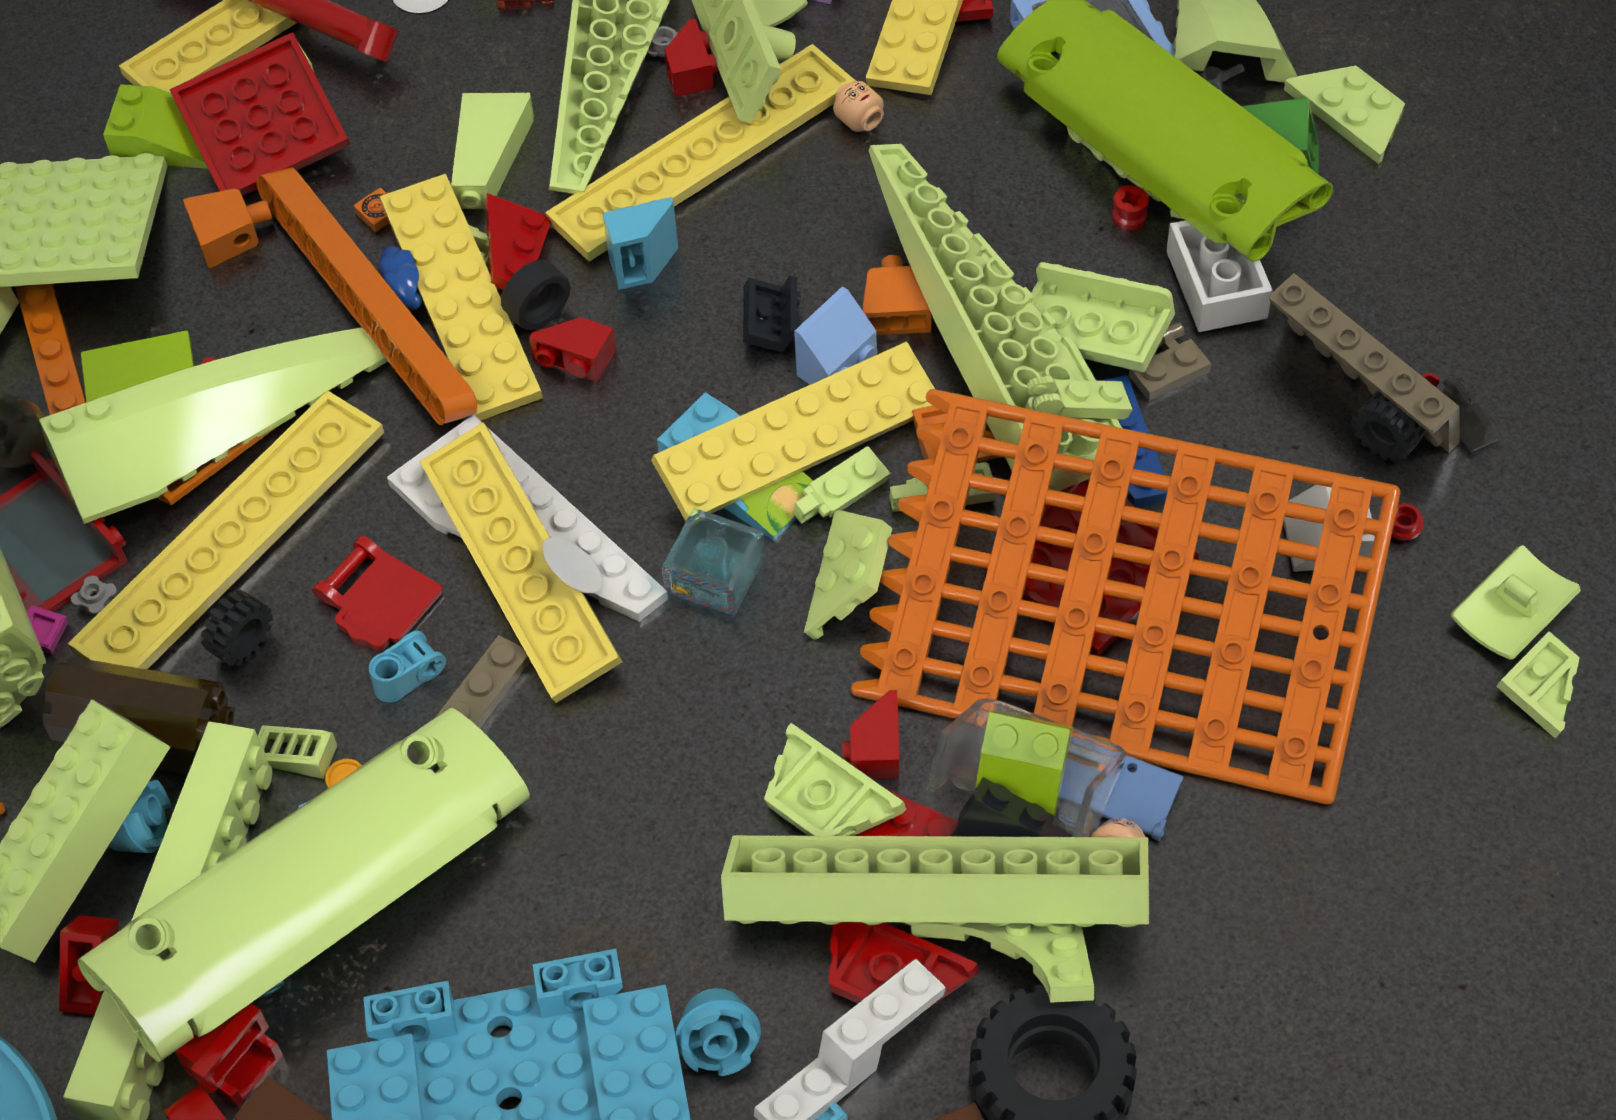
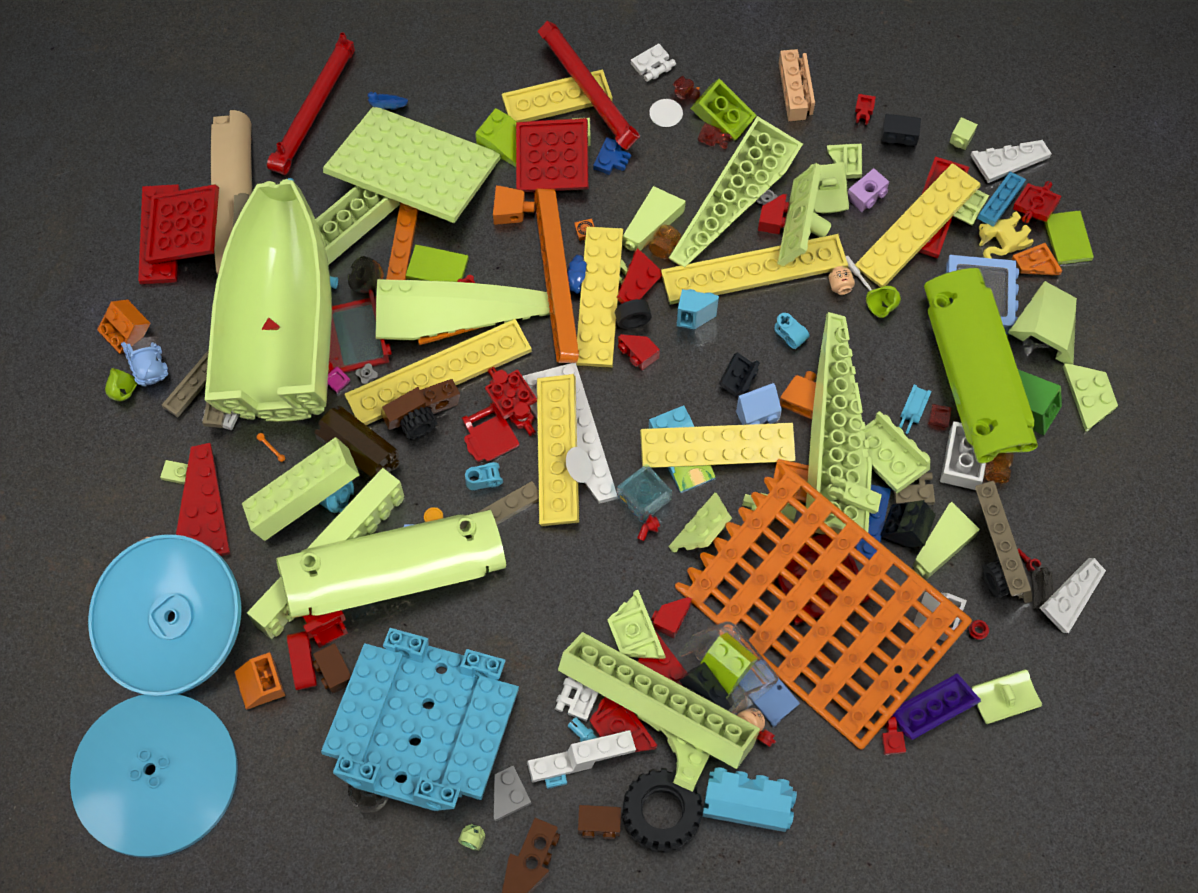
camera: 25 degrees right, 10 degrees up
red slope [59,915,119,1015] -> none
yellowish green slope [258,725,337,779] -> none
medium azure cone [675,988,761,1076] -> none
yellowish green hinge [793,446,891,524] -> none
red wheel [1112,185,1149,230] -> none
yellowish green wing [1496,631,1580,738] -> none
none -> reddish brown brick [381,379,460,430]
none -> red piece [485,367,537,436]
none -> white plate [555,676,599,722]
none -> medium azure pin [568,717,597,742]
none -> blue hinge [593,137,631,175]
none -> red plate [637,514,660,541]
none -> clear orange wheel [649,225,681,259]
none -> medium azure brick [702,767,797,832]
none -> red plate [757,729,776,747]
none -> medium azure piece [774,313,810,349]
none -> white piece [845,255,872,291]
none -> lime hair [866,286,901,318]
none -> black slope [880,500,936,547]
none -> red plate [882,717,906,755]
none -> dark purple slope [891,673,981,740]
none -> medium azure arm [899,384,931,434]
none -> yellowish green slope [913,502,980,580]
none -> clear red plate [928,404,952,428]
none -> clear orange wheel [984,453,1014,484]
none -> white wing [1040,558,1106,633]

